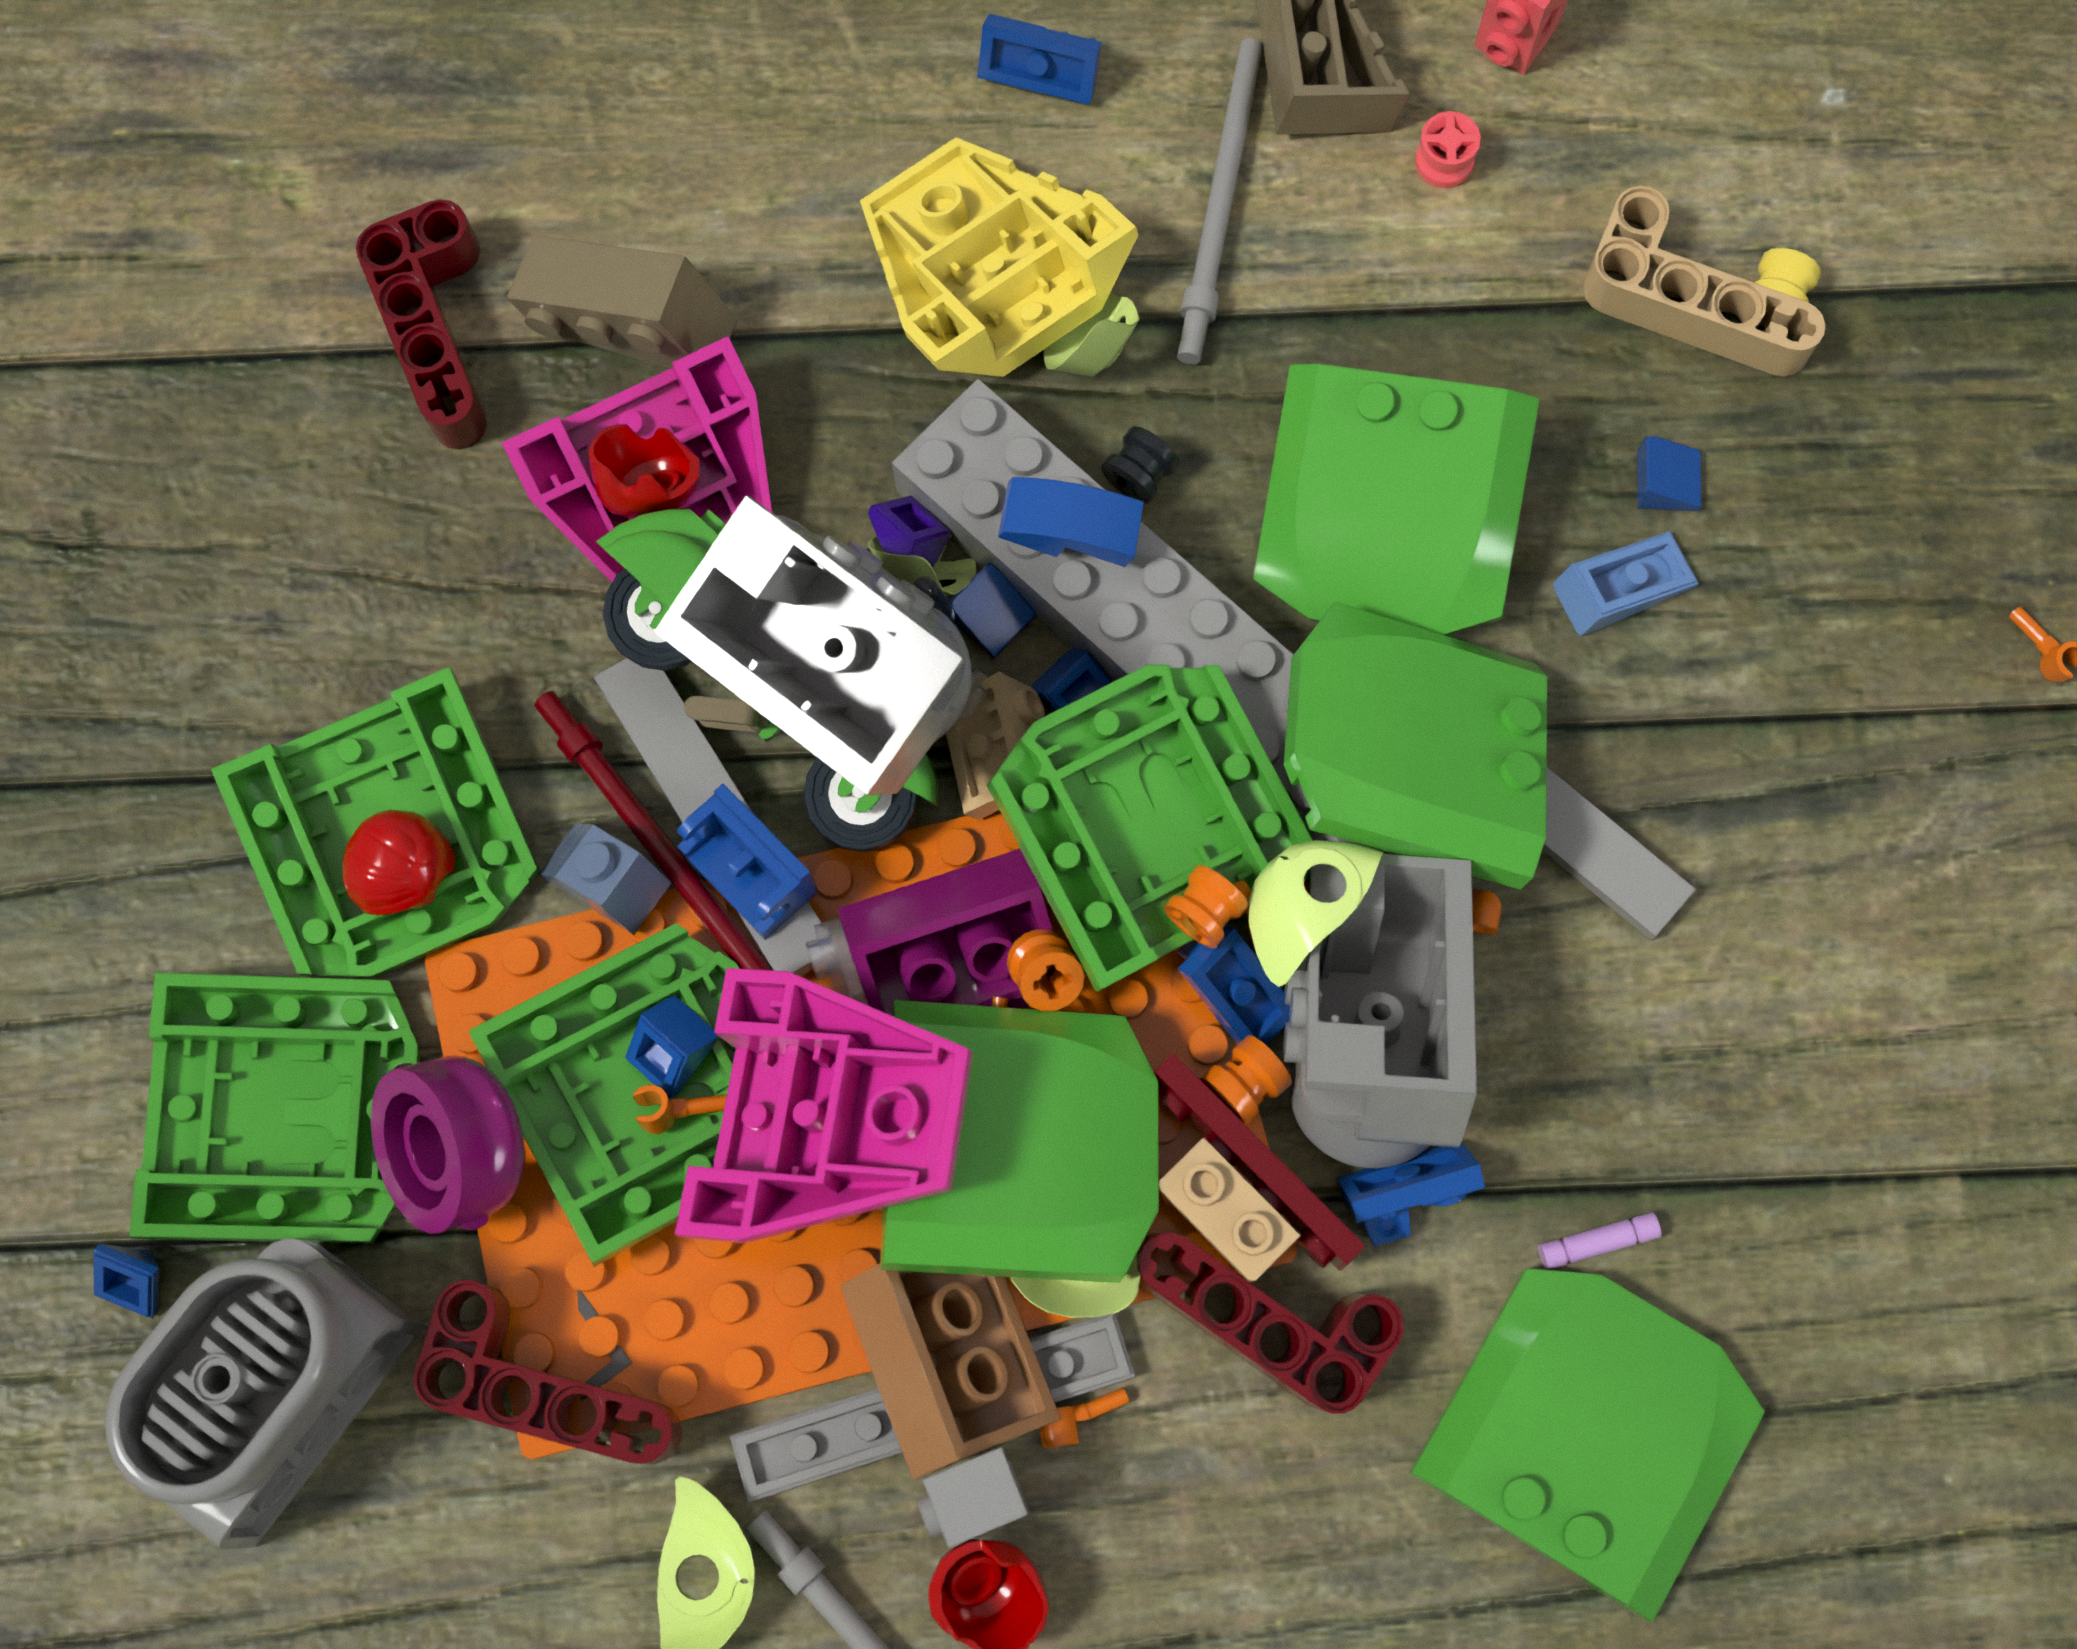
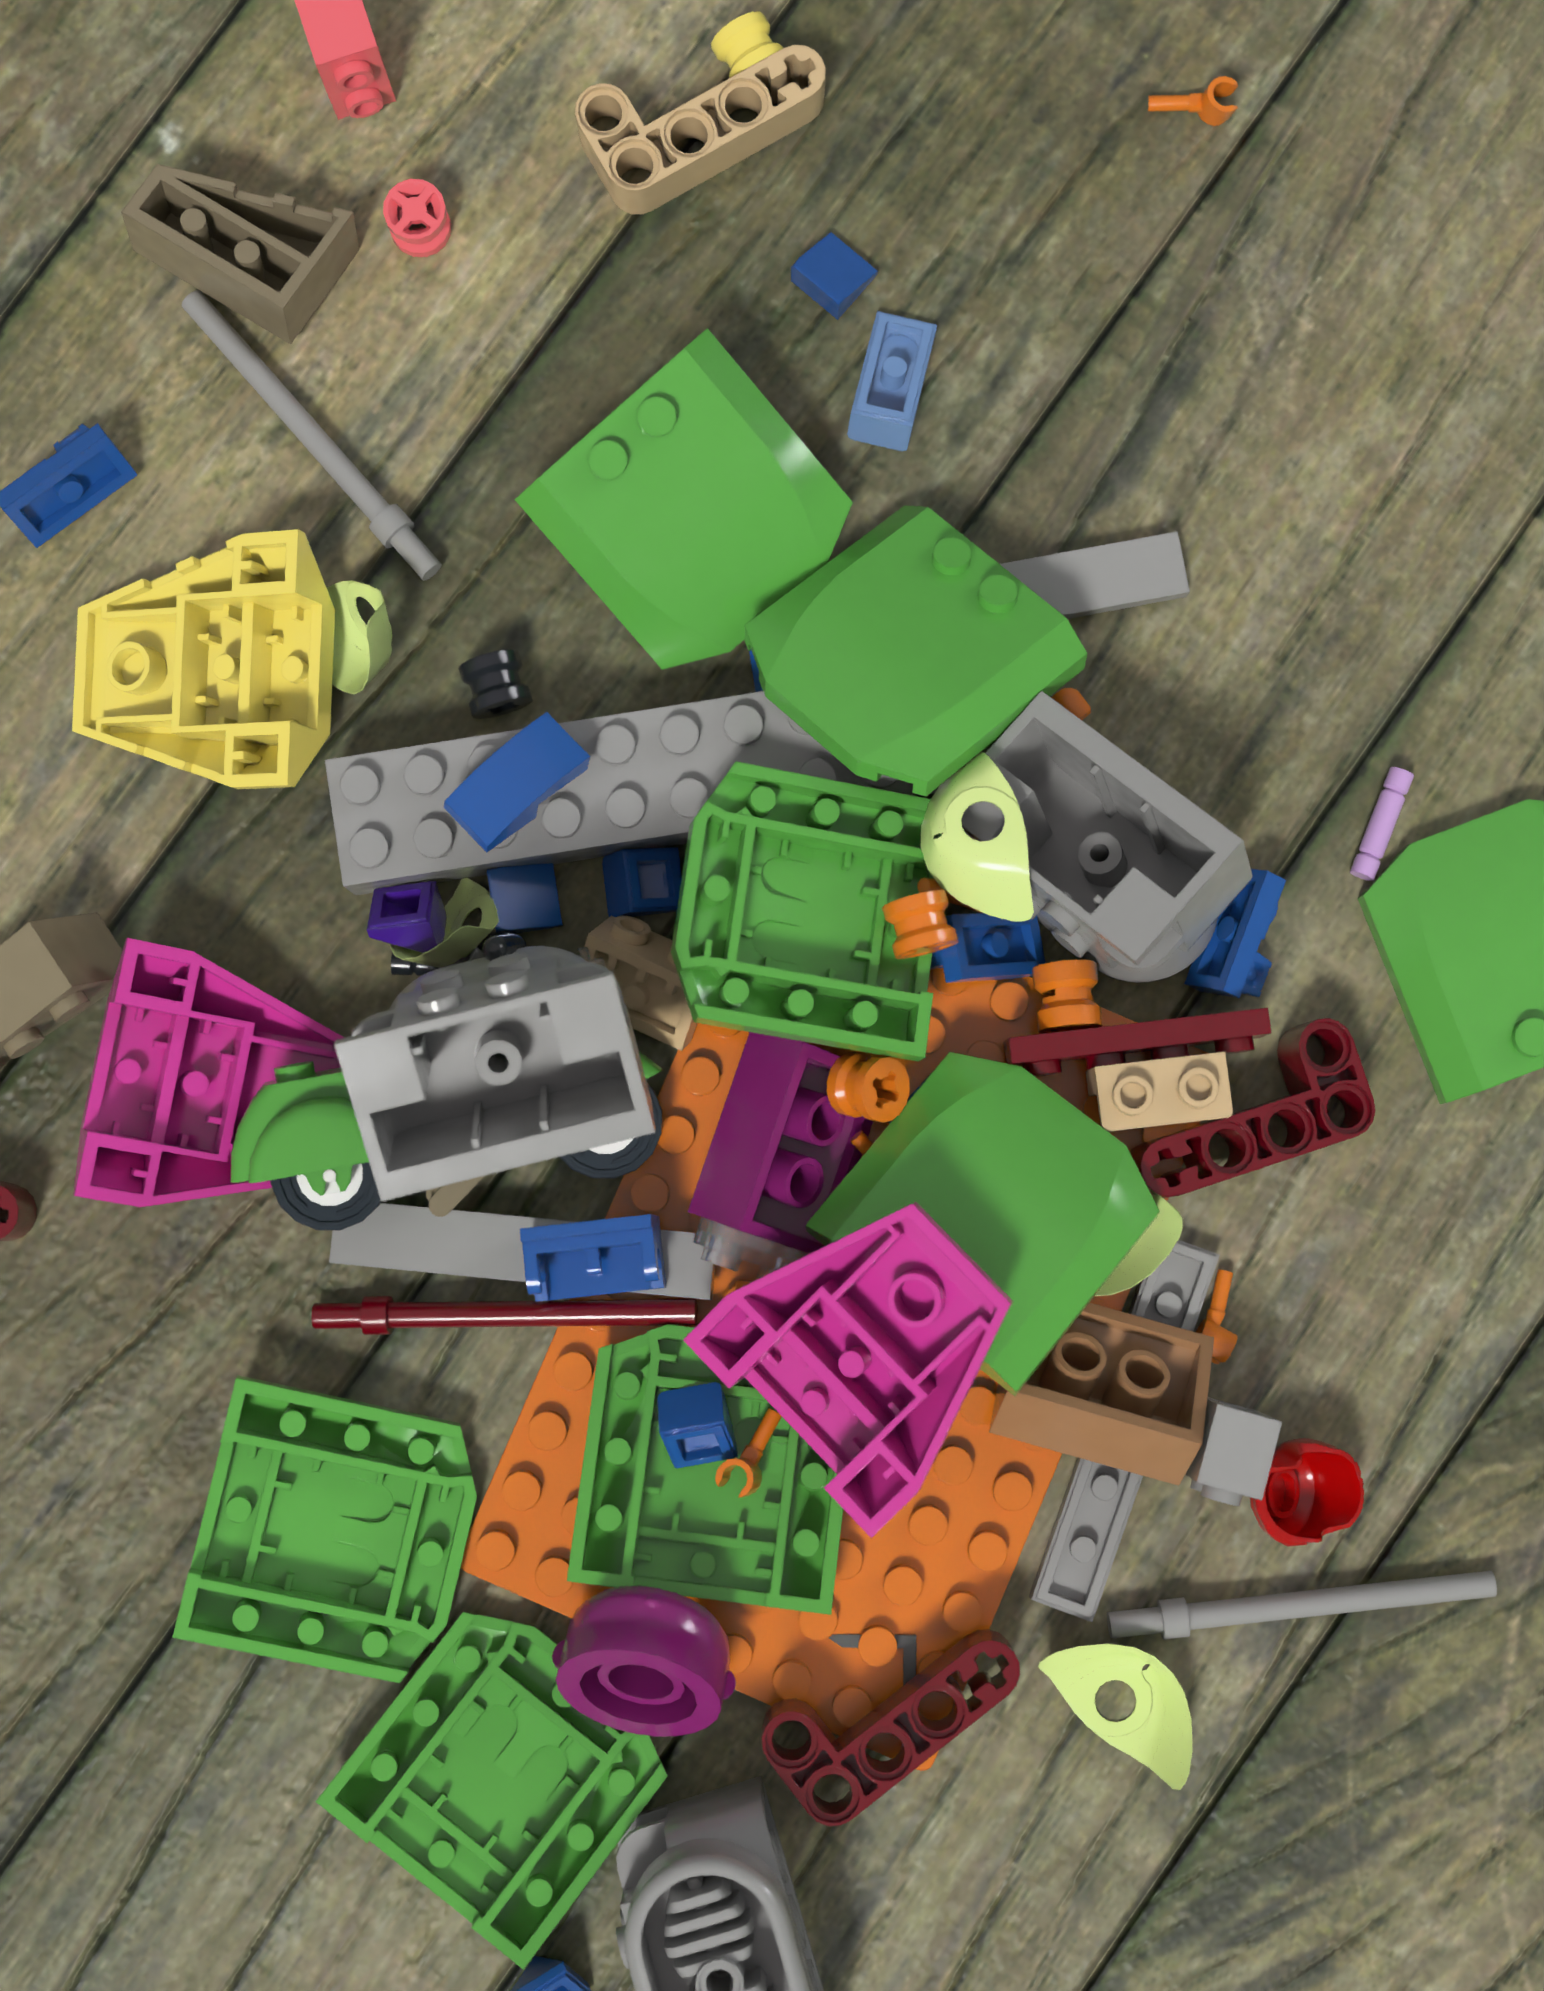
camera: 55 degrees left, 10 degrees up
red hair [342,809,456,915] -> none
sand blue slope [539,823,671,935] -> none
red hair [589,424,699,519] -> none

